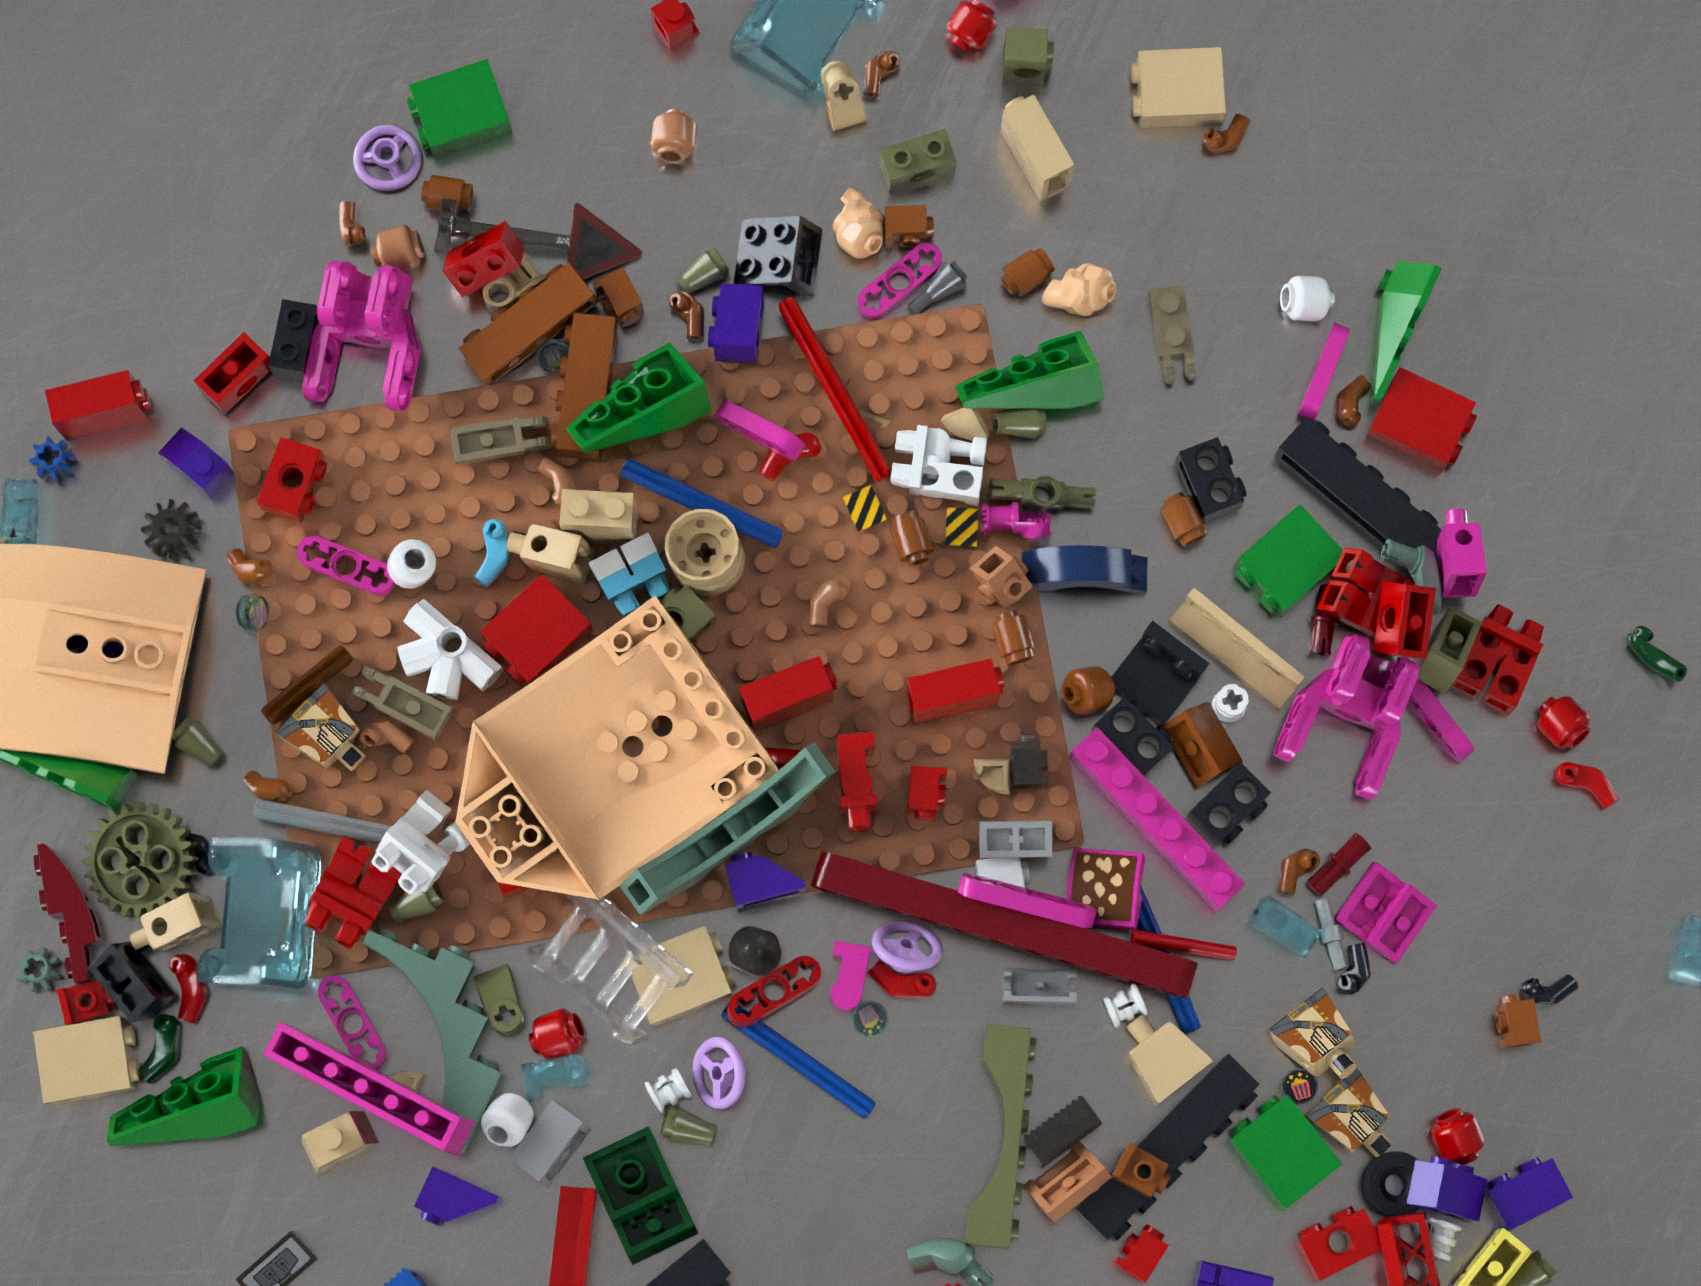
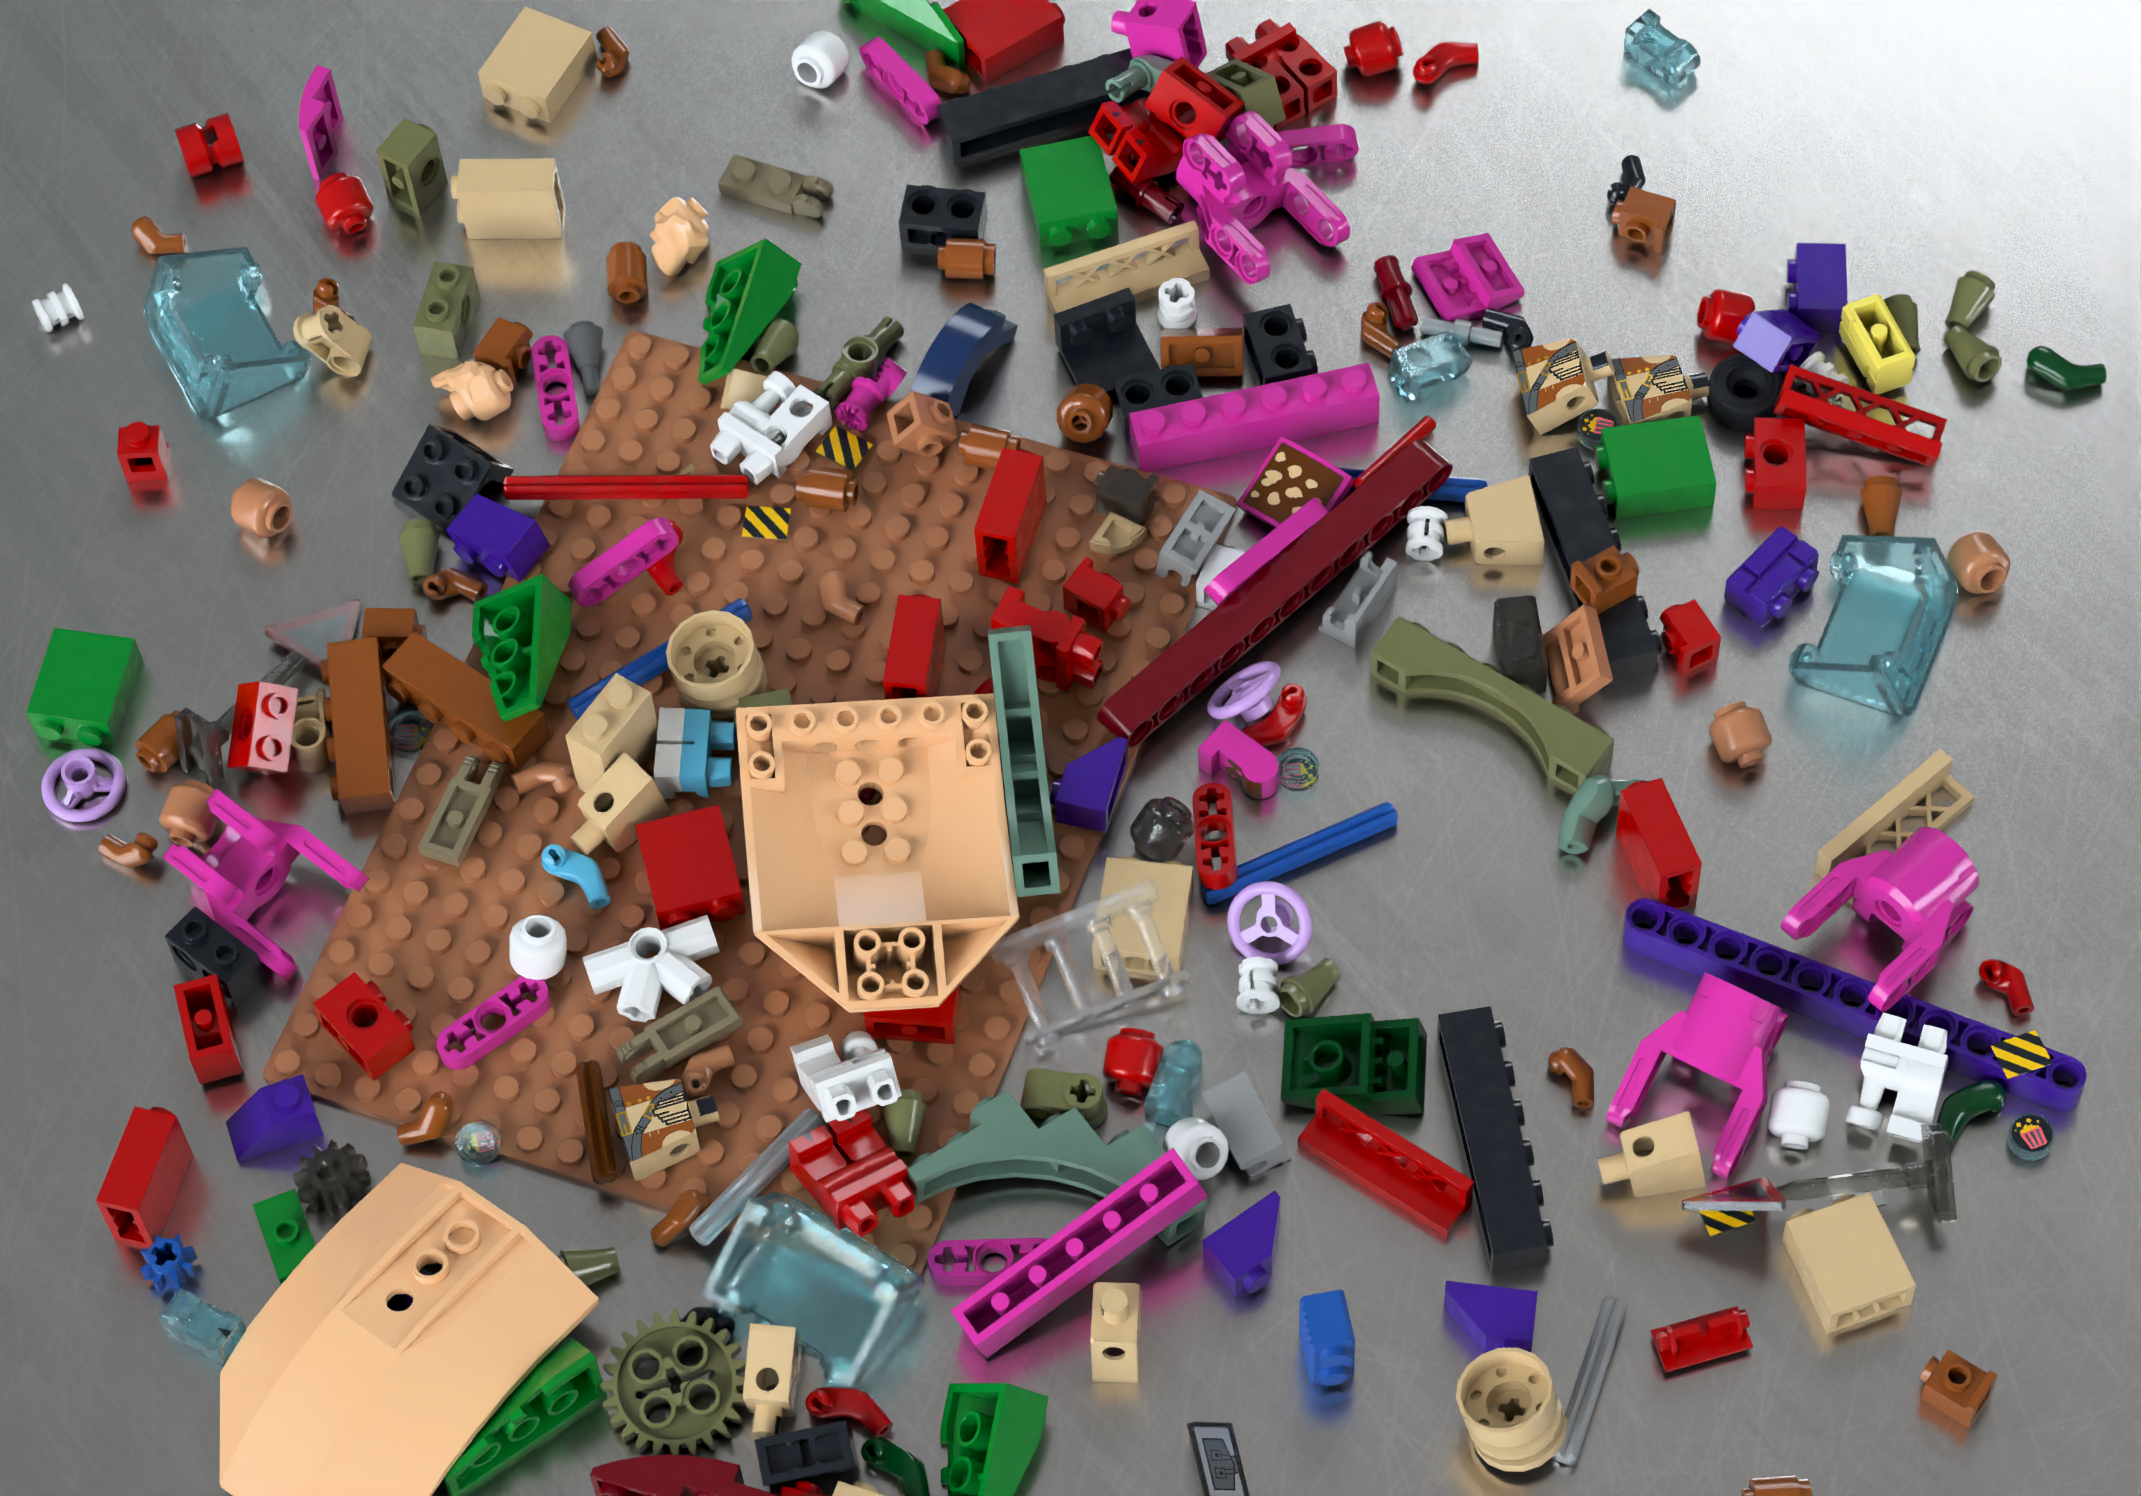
camera: 55 degrees left, 20 degrees down
none -> green plate [252,1189,316,1284]

